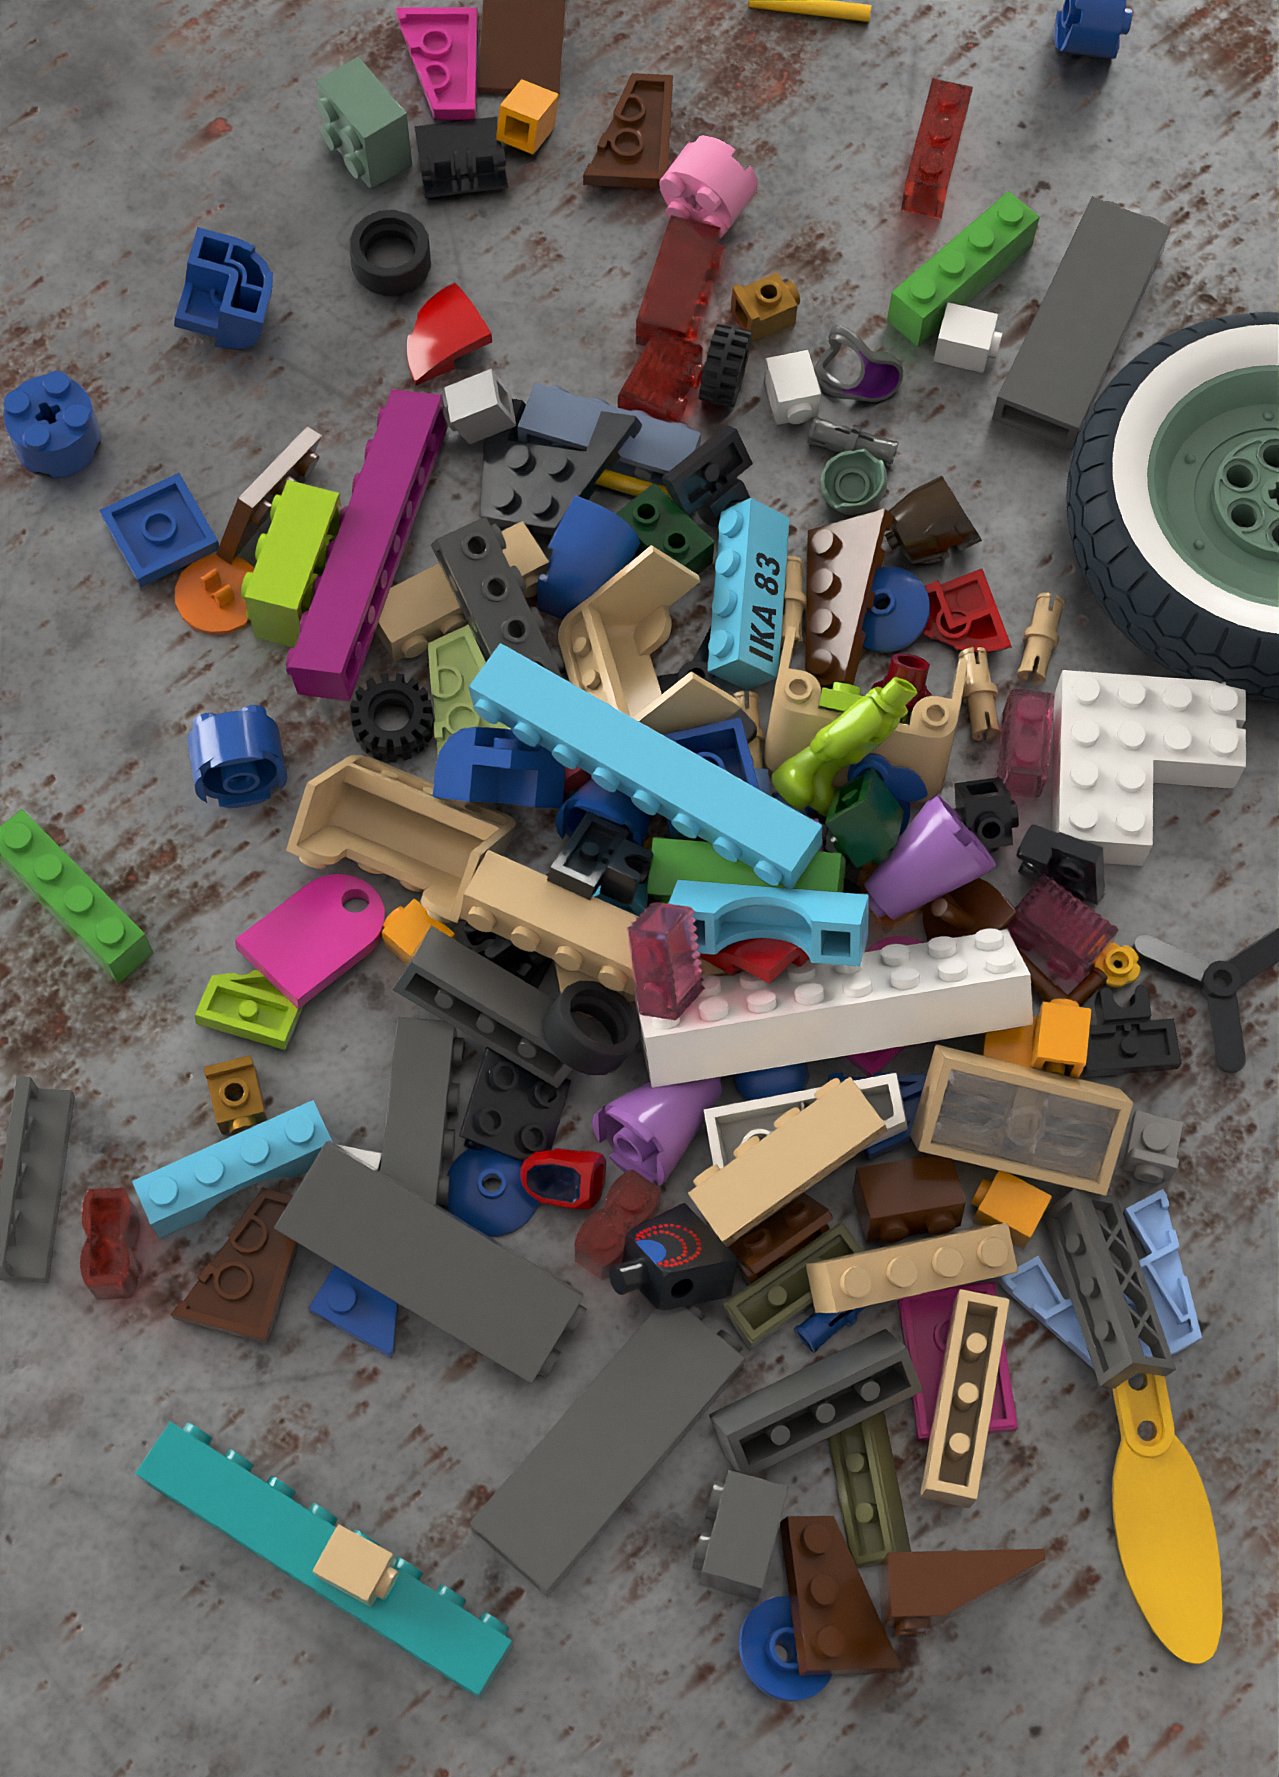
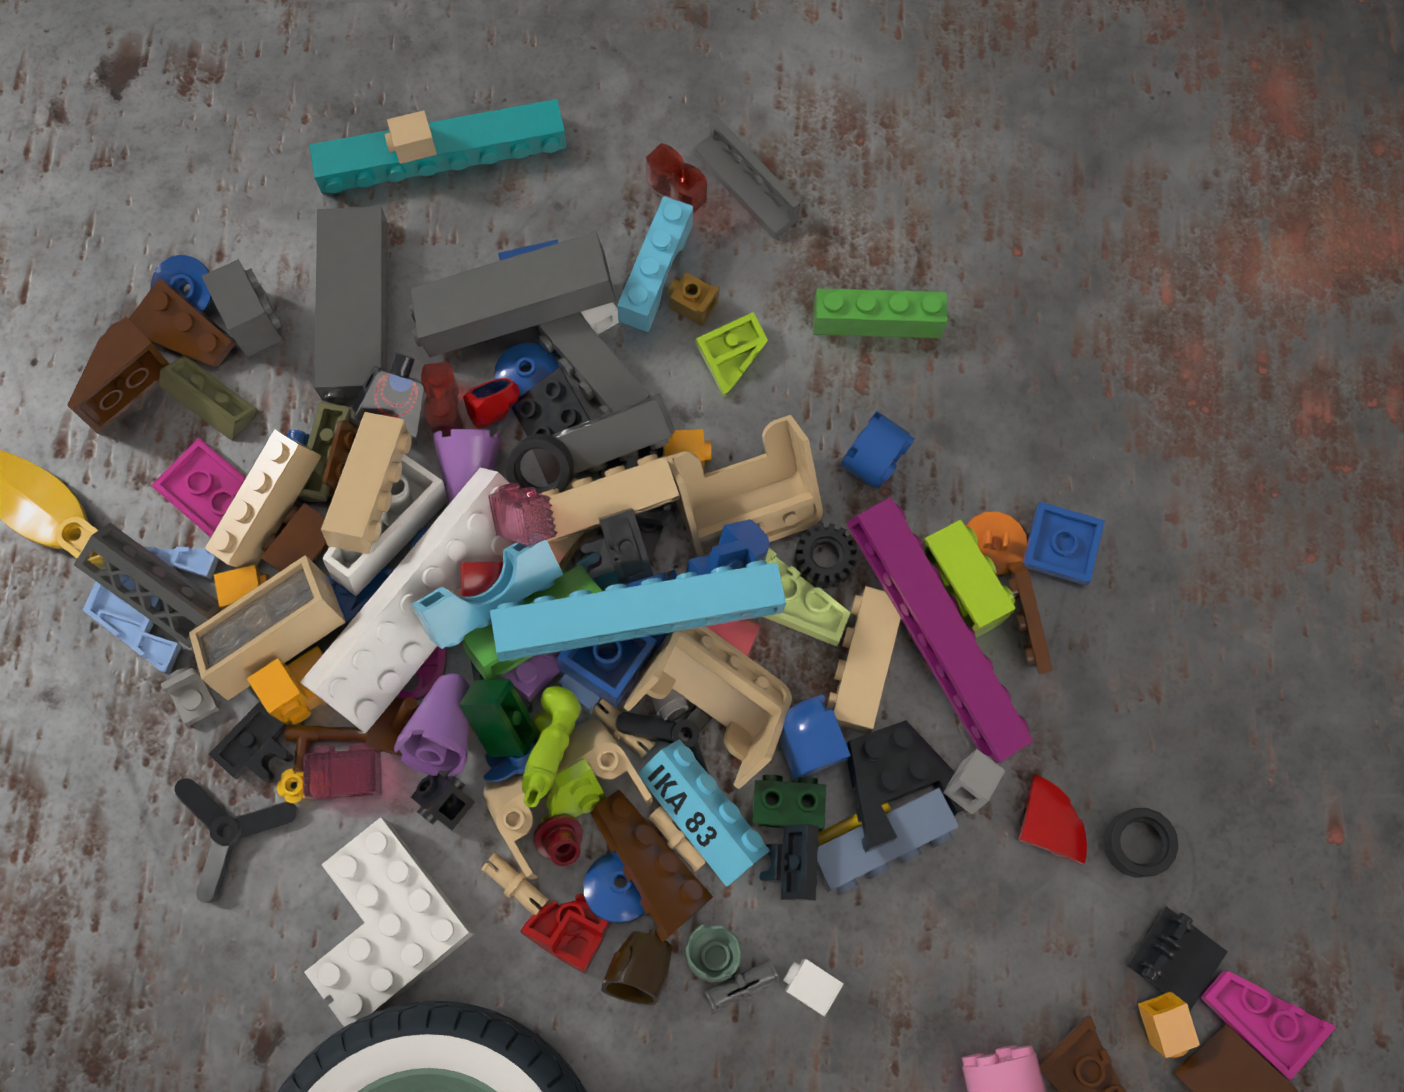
camera: 135 degrees right, 5 degrees up
blue brick [3,371,101,478] -> none
reddish brown wing [171,1188,299,1344] -> none
blue brick [174,227,273,349] -> none
dark pink tile [235,874,385,1009] -> none
sand green brick [316,56,412,189] -> none
dark grey brick [431,516,565,678] -> none
clear red brick [618,327,704,423] -> none
clear red brick [636,215,726,356] -> none
black tyre [699,323,752,408] -> none
dark grey brick [709,1329,923,1476] -> none
pearl gold brick [731,272,800,343] -> none
dark grey piece [814,325,903,402] -> none
tan brick [920,1289,1010,1508] -> none
clear pink brick [997,688,1055,798] -> none
black plate [1016,825,1105,905] -> none
tan pin [1017,593,1065,685] -> none

